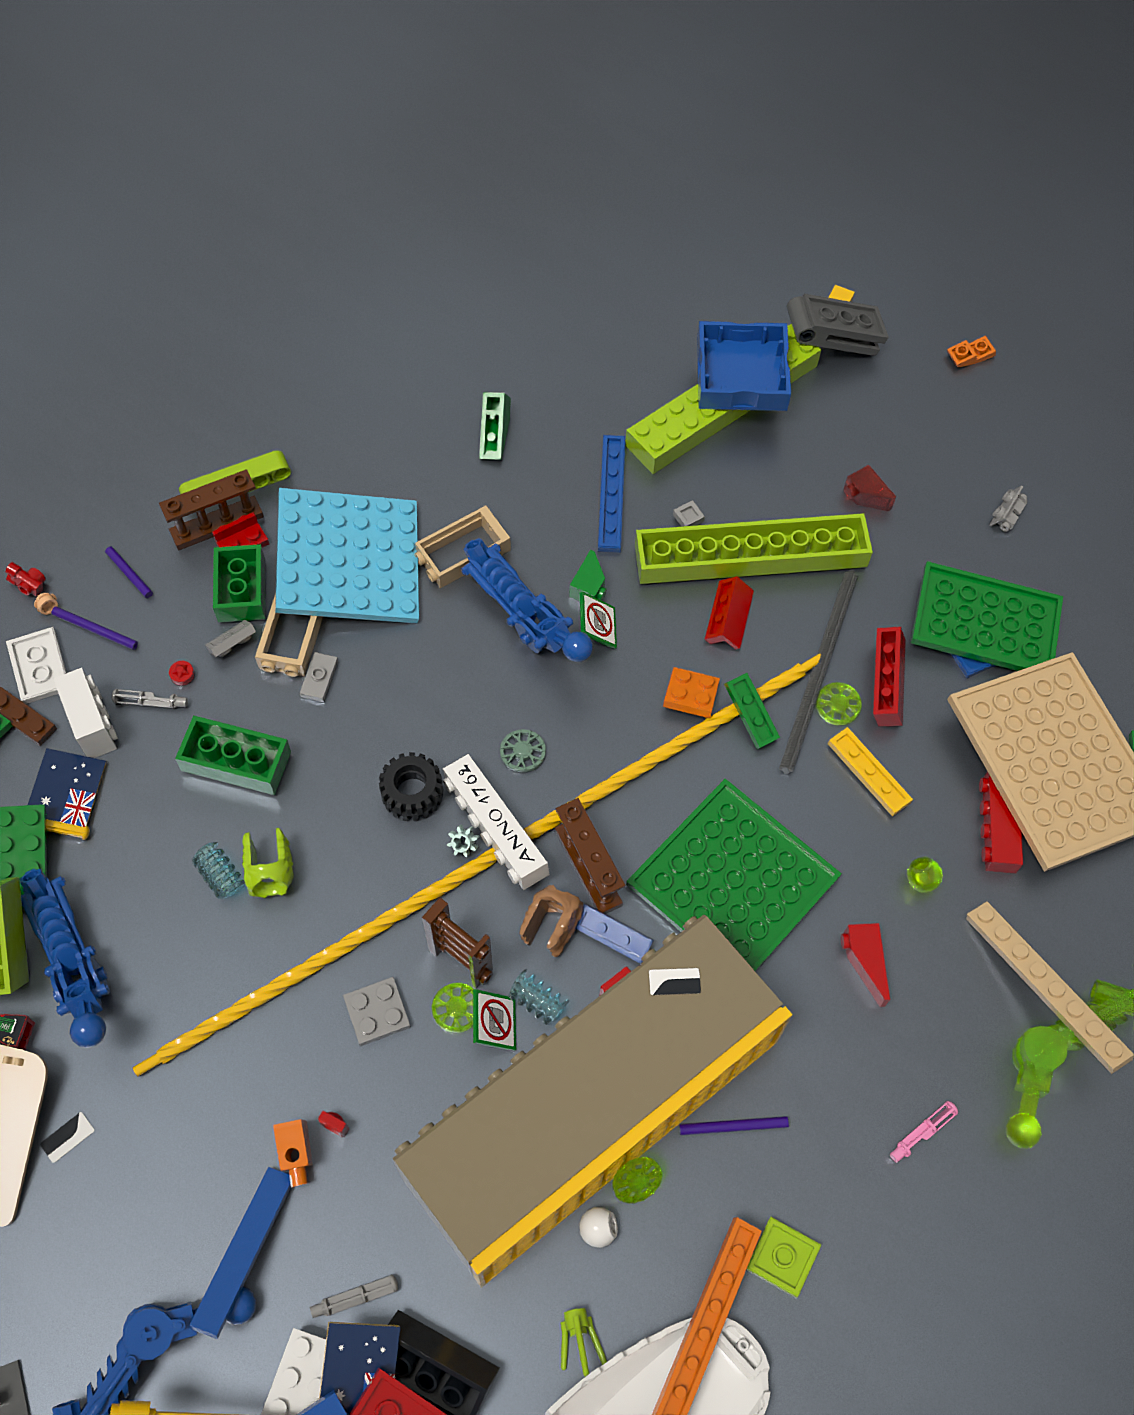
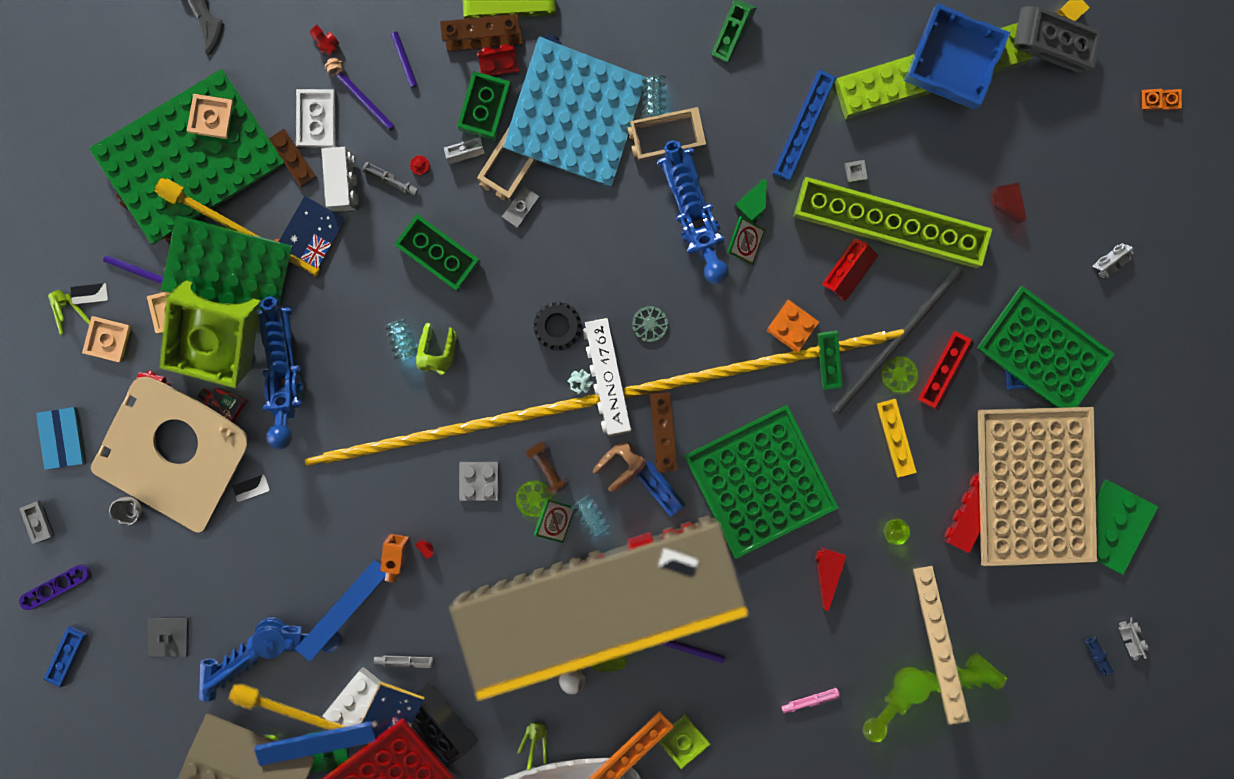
camera: 25 degrees right, 25 degrees up
none -> clear light blue piece [642,75,667,117]

